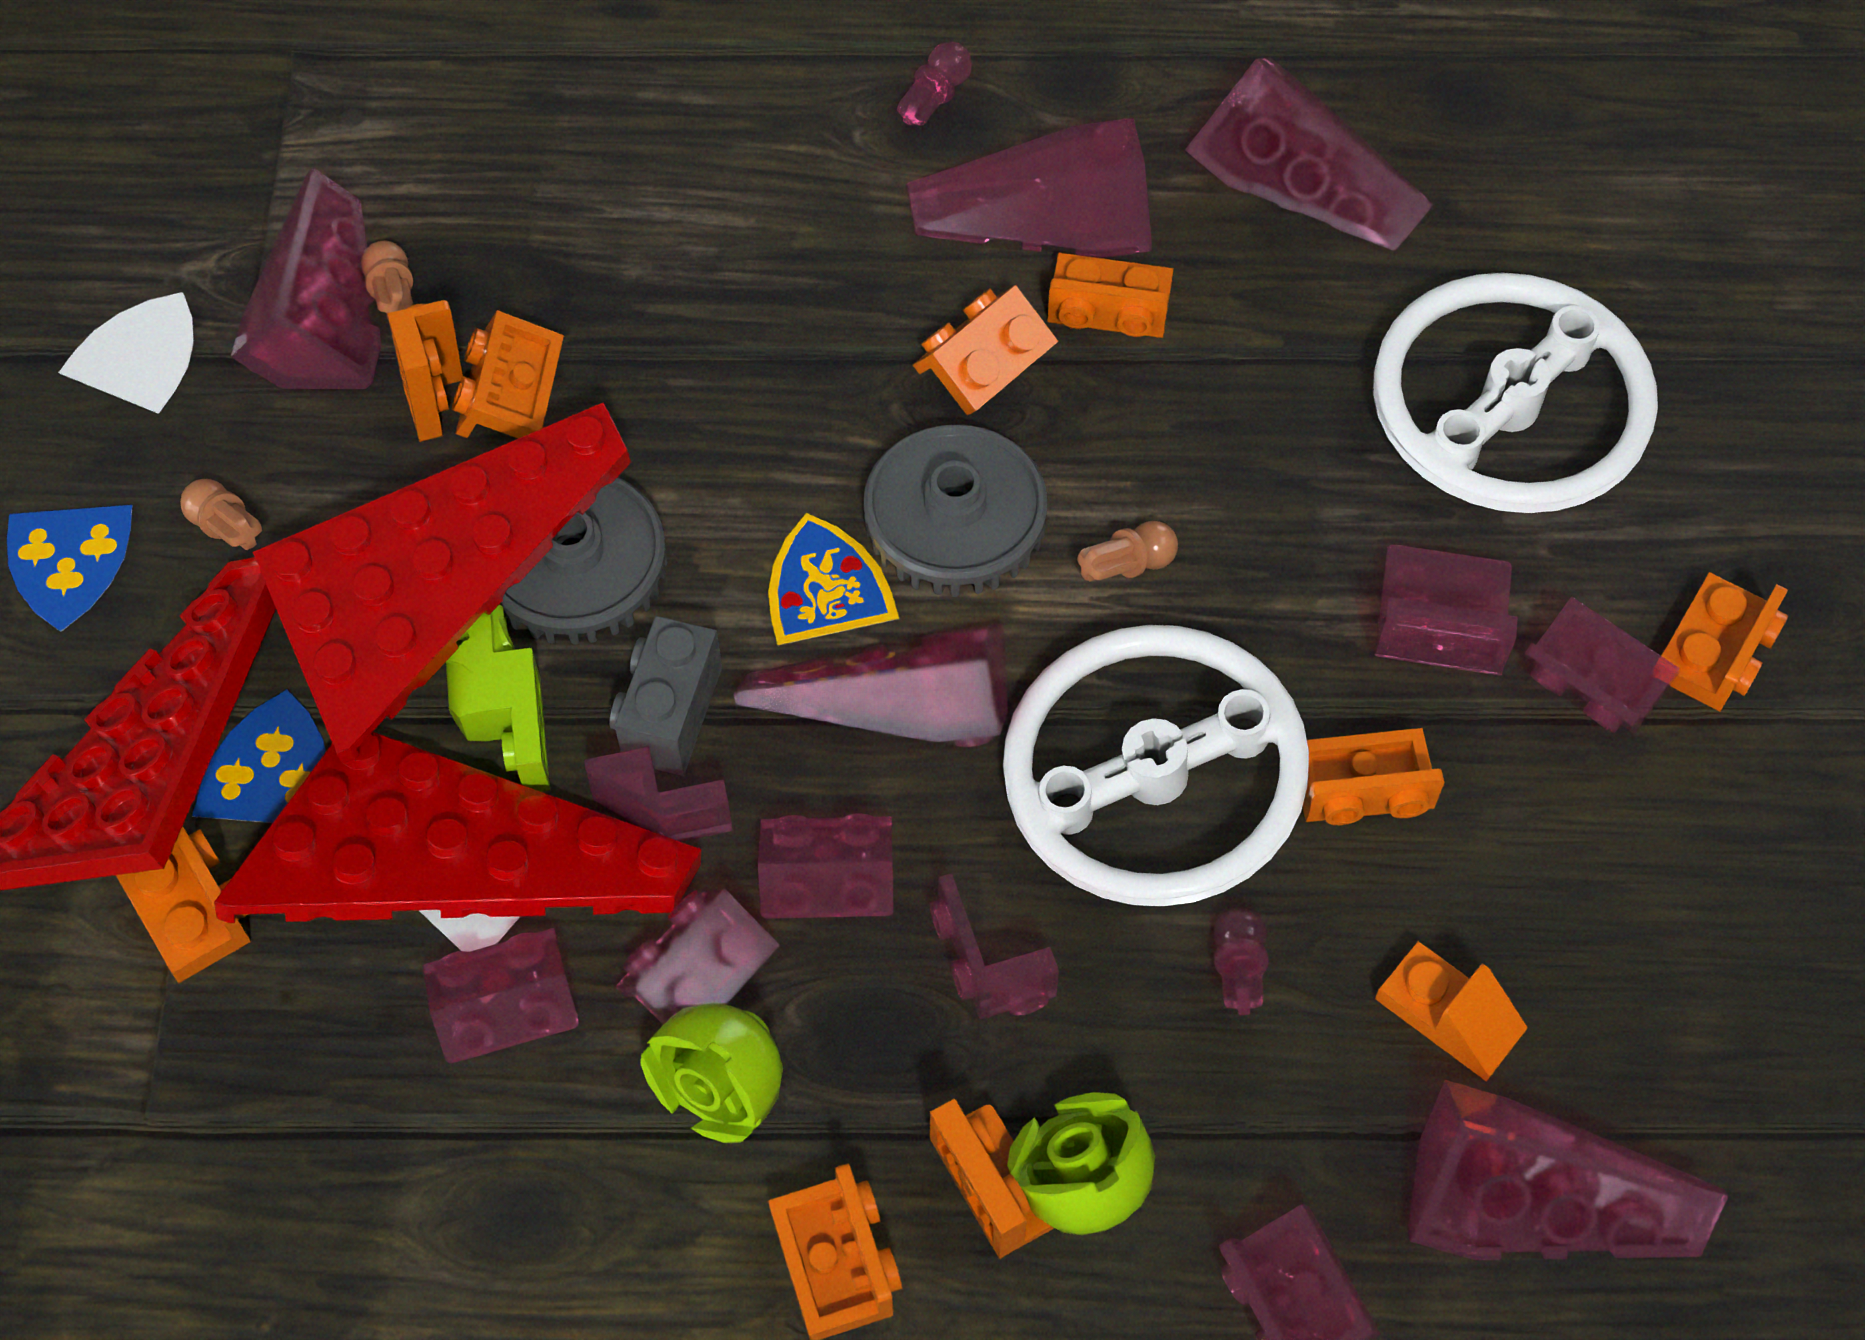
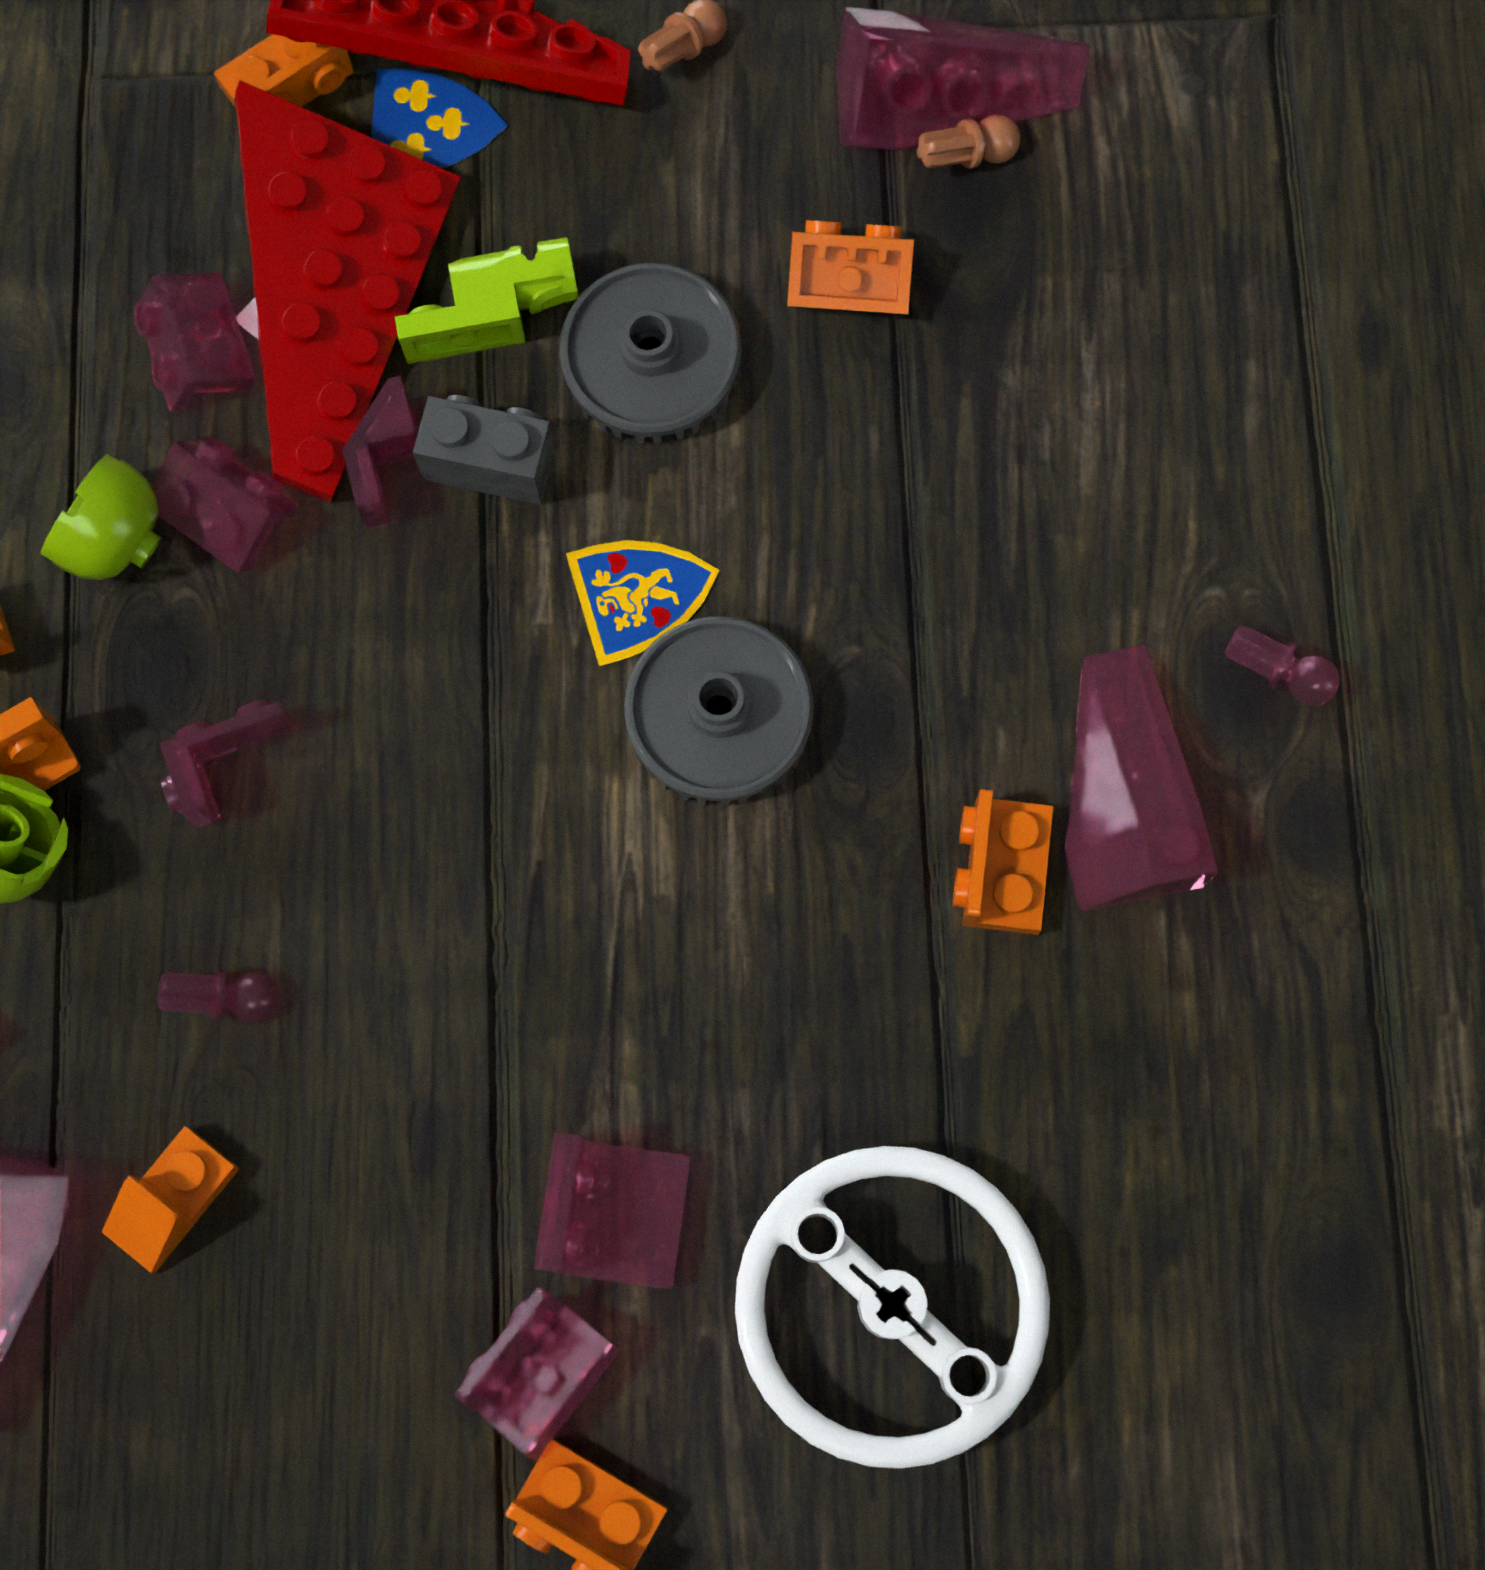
camera: 90 degrees right, 15 degrees up
red wing [253,402,631,764] -> none
orange bracket [387,300,463,442] -> none
clear pink wedge [734,624,1008,747] -> none
clear pink bracket [758,813,893,919] -> none
orange bracket [913,285,1058,415] -> none
white piece [1003,625,1309,906] -> none
nougat axle [1077,521,1178,581] -> none
clear pink wedge [1186,57,1434,251] -> none
orange bracket [1303,728,1445,825] -> none

